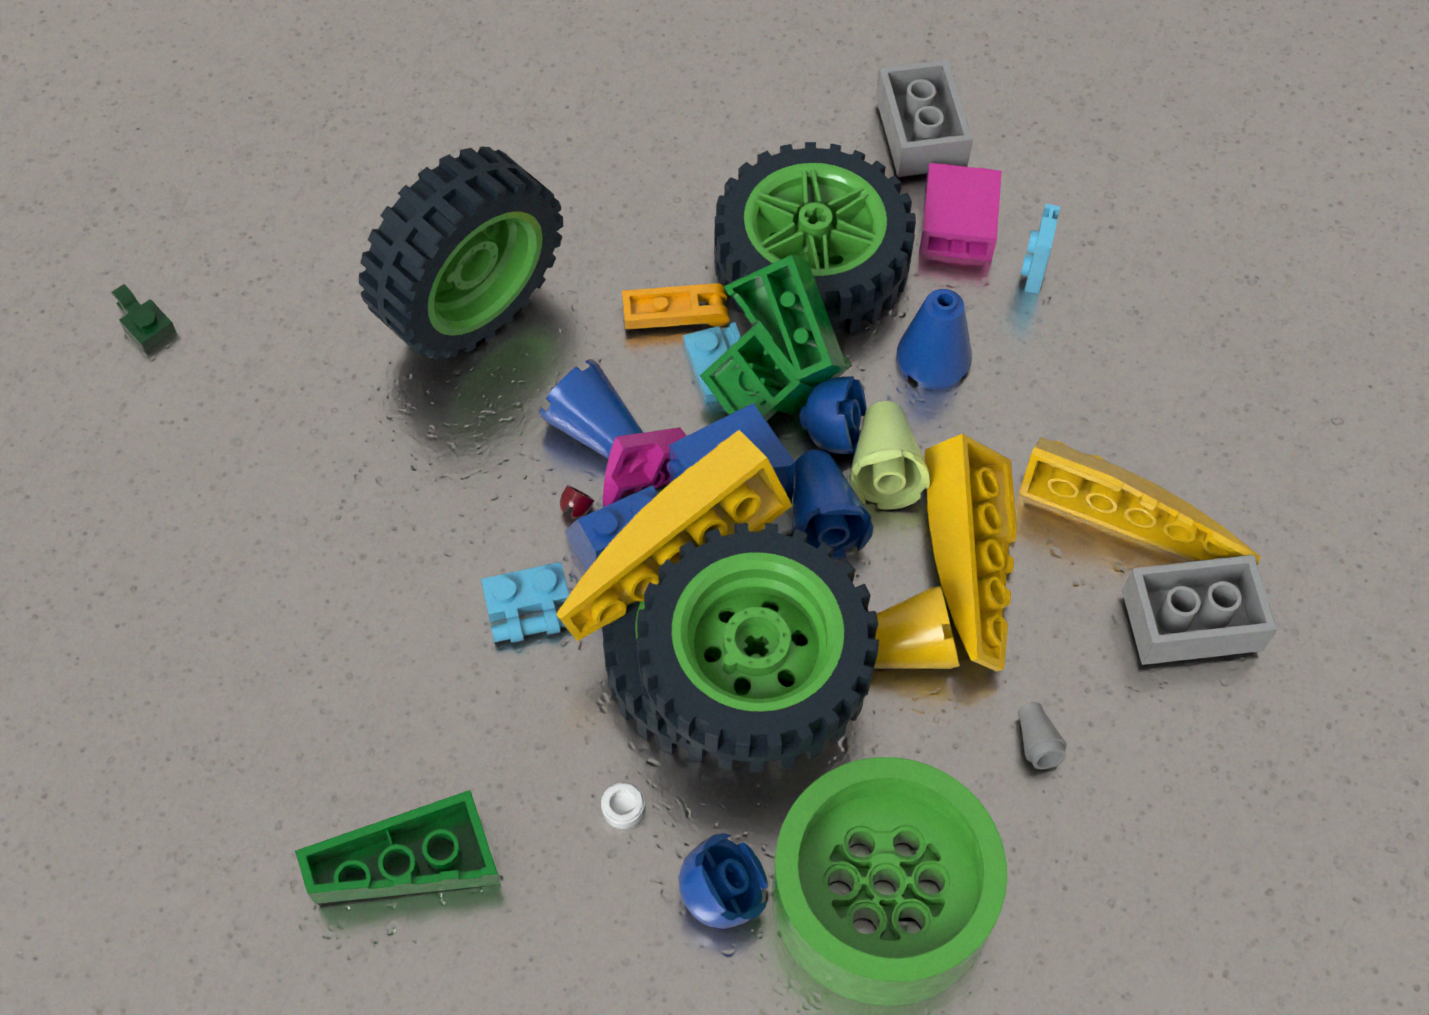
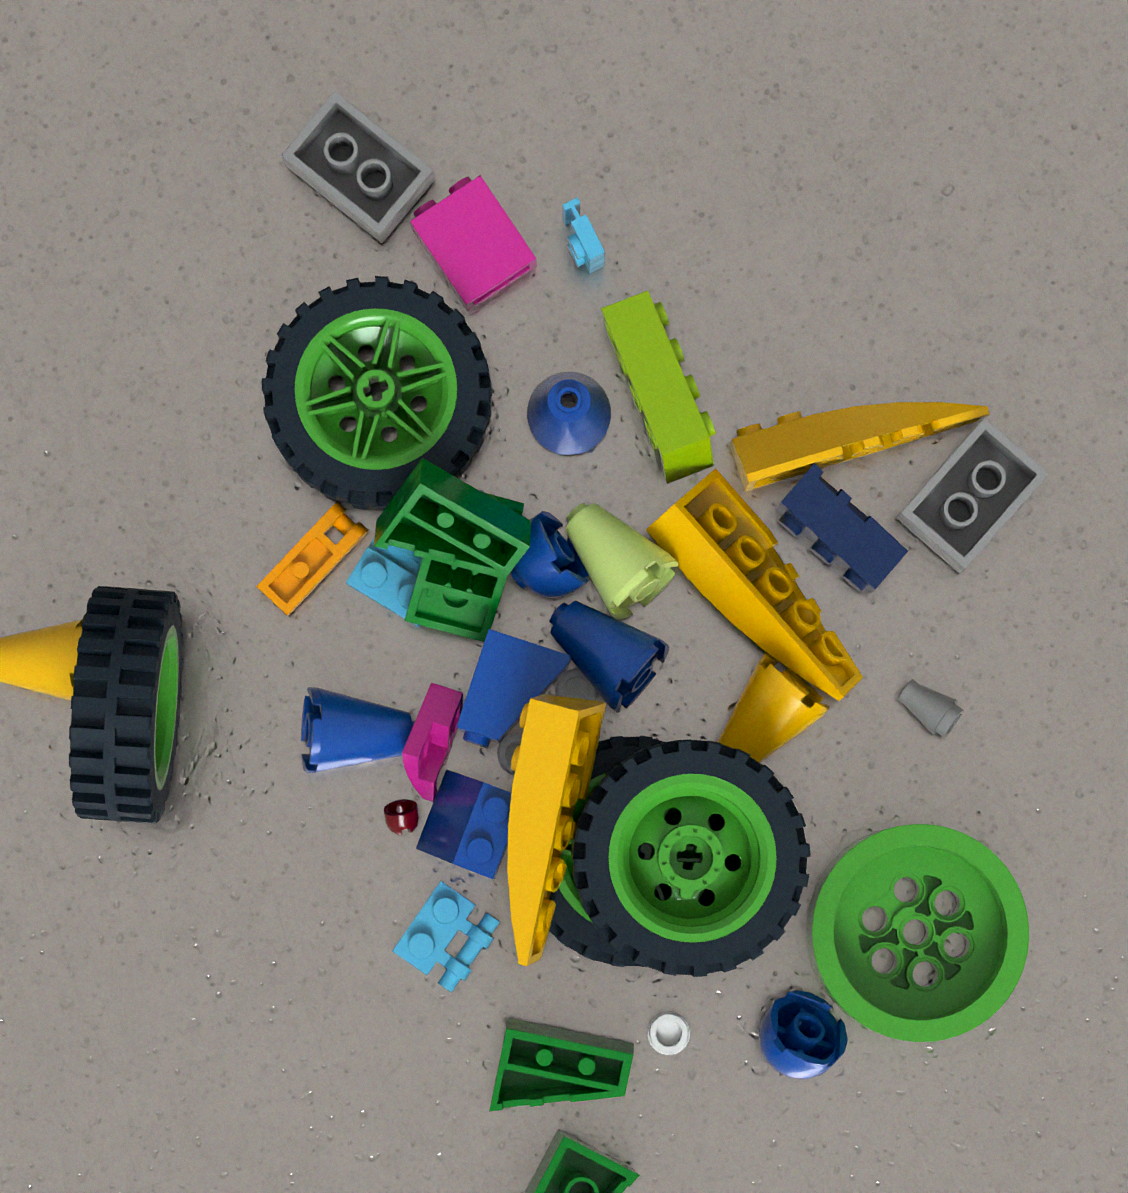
camera: 40 degrees left, 25 degrees up
none -> green wedge [489,1018,634,1112]
none -> lime wedge [601,290,716,484]
none -> dark blue wedge [776,463,908,593]

